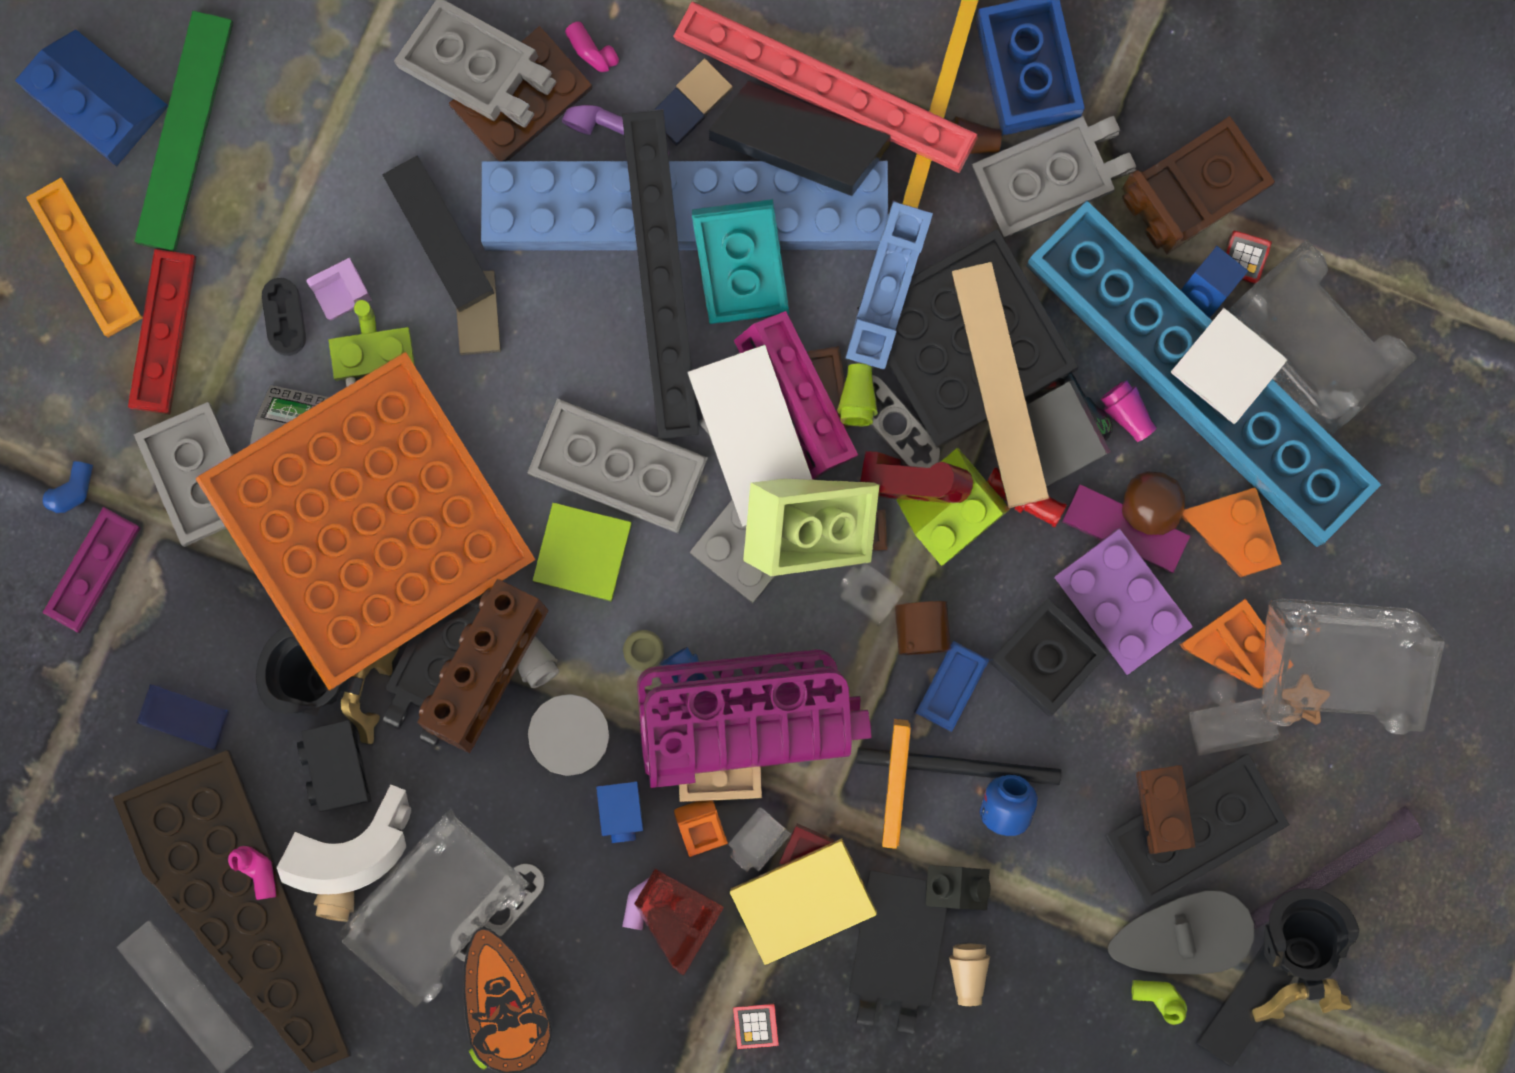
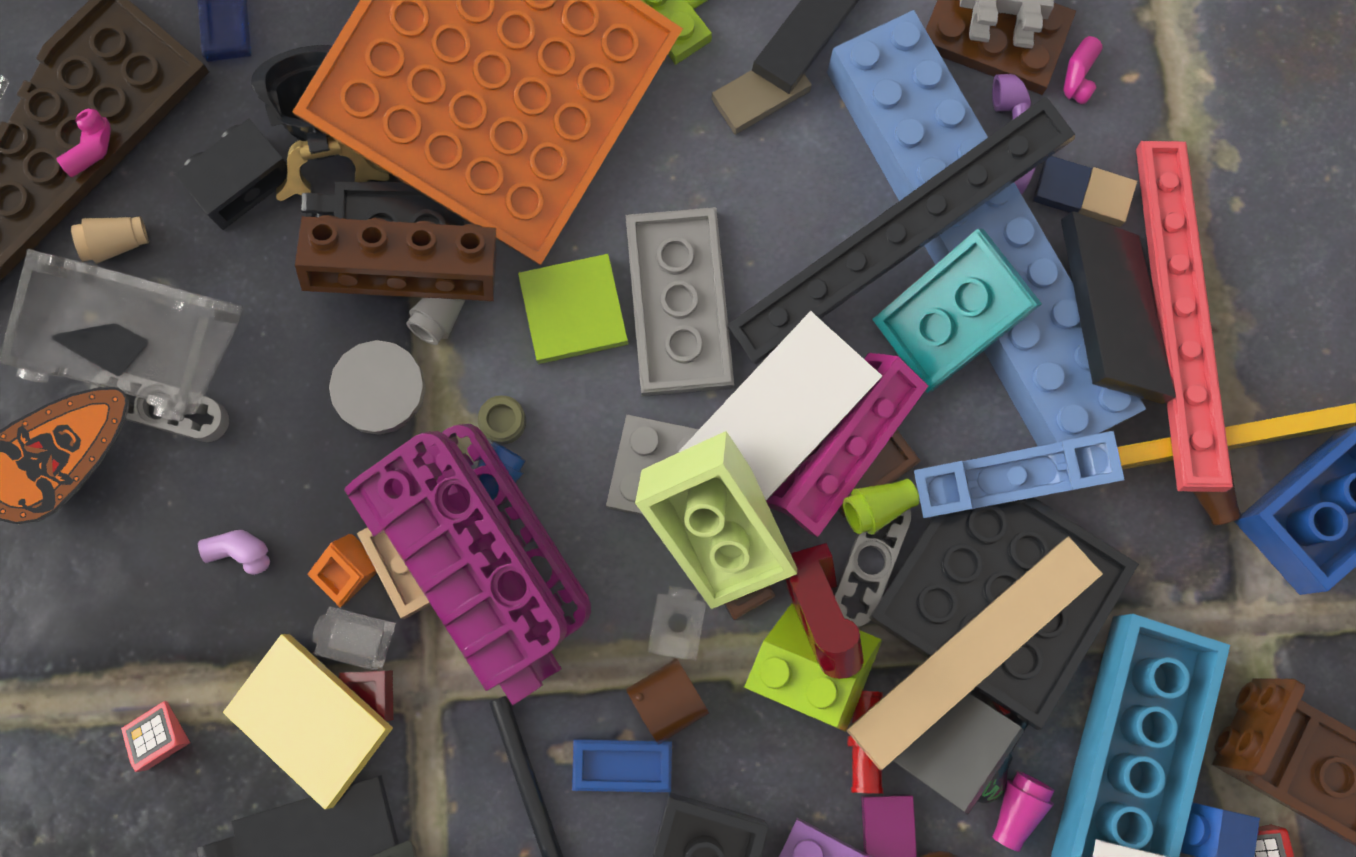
camera: 65 degrees right, 5 degrees down
white arch [277,785,411,894] -> none
blue brick [596,782,644,843] -> none
clear red wing [634,868,724,975] -> none
light orange tile [882,719,911,849] -> none
light grey tile [972,116,1136,239] -> none
none -> black sticker [51,323,148,376]

